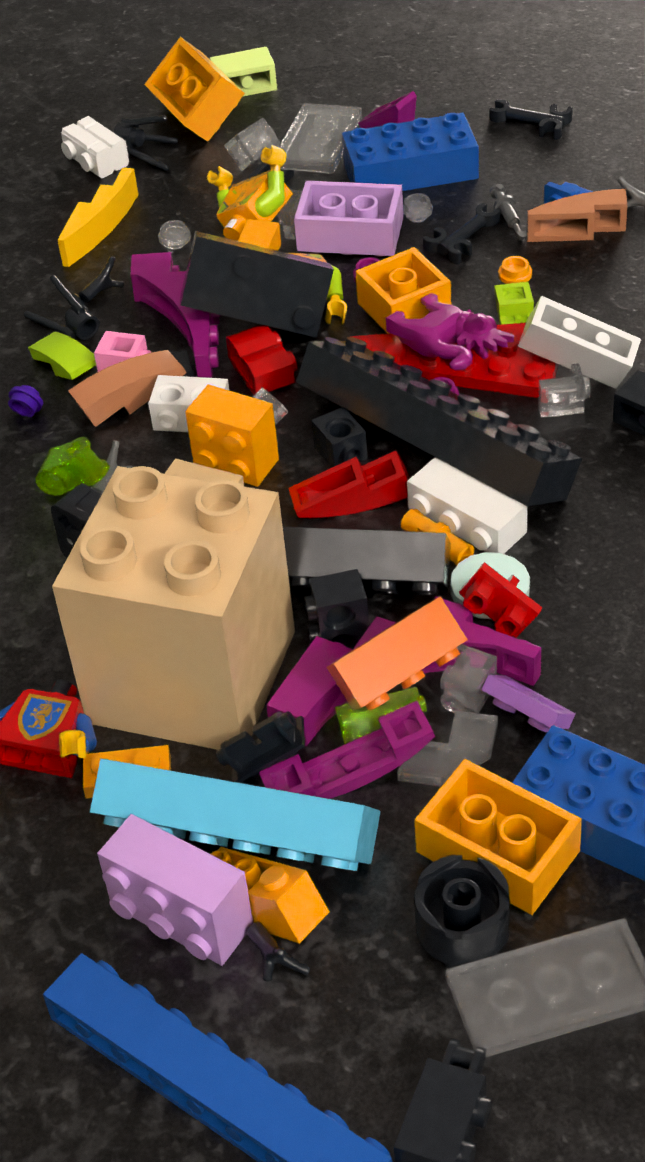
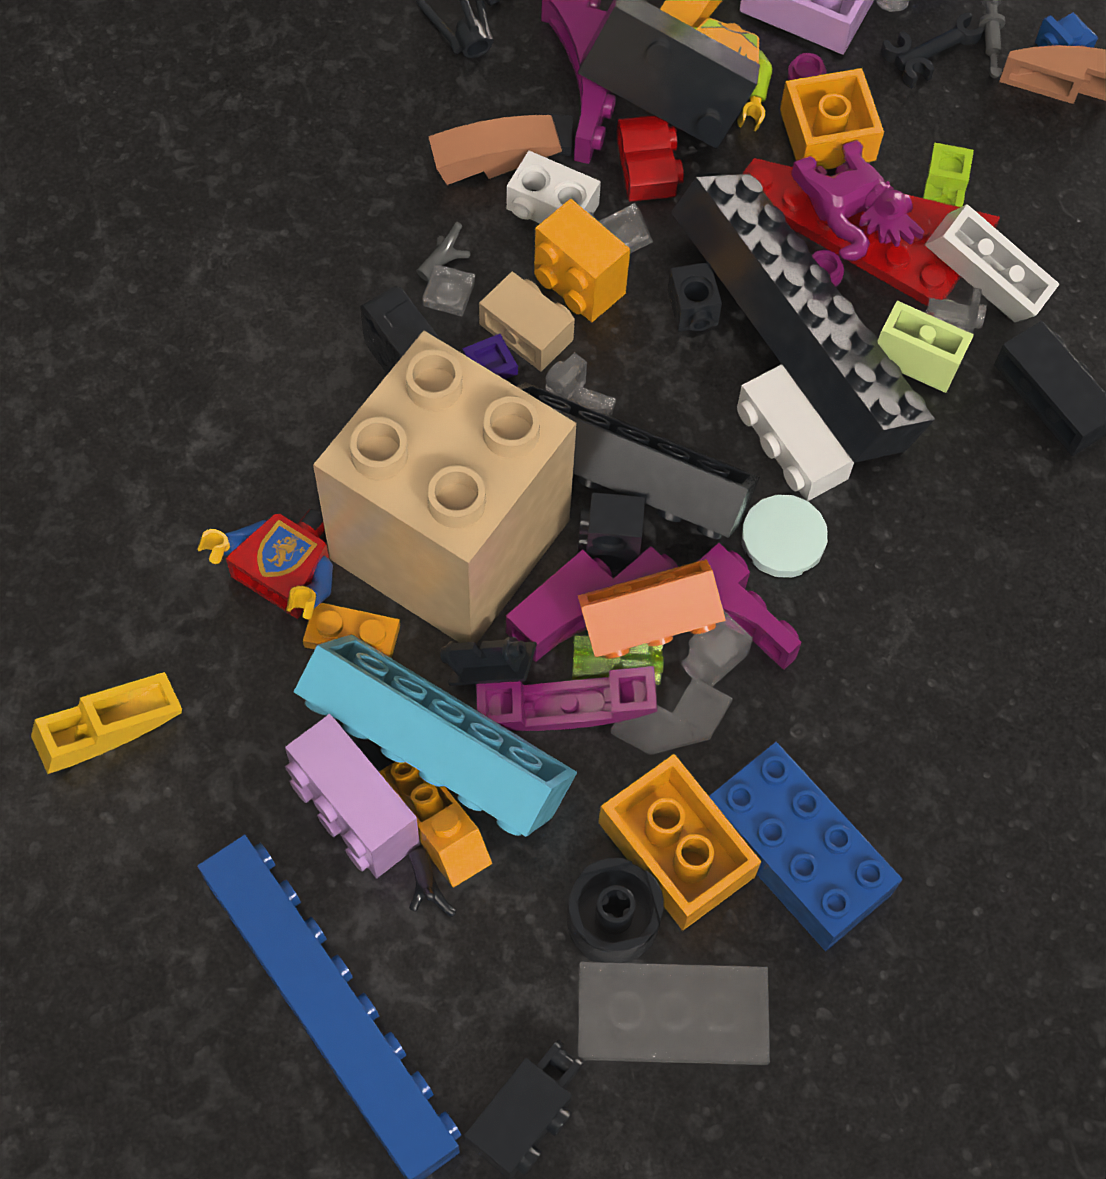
camera: 10 degrees right, 20 degrees up
dark purple plate [8,385,43,417] -> none
lime slope [28,331,96,380] -> none
clear neon green piece [35,437,110,496] -> none
bright pink brick [94,331,151,372] -> none
red slope [288,450,410,518] -> none
light orange pin [401,509,474,566] -> none
red hips [458,562,543,638] -> none
medium lavender plate [481,675,576,732] -> none
light orange plate [498,256,532,284] -> none
none -> yellowish green brick [878,301,974,393]

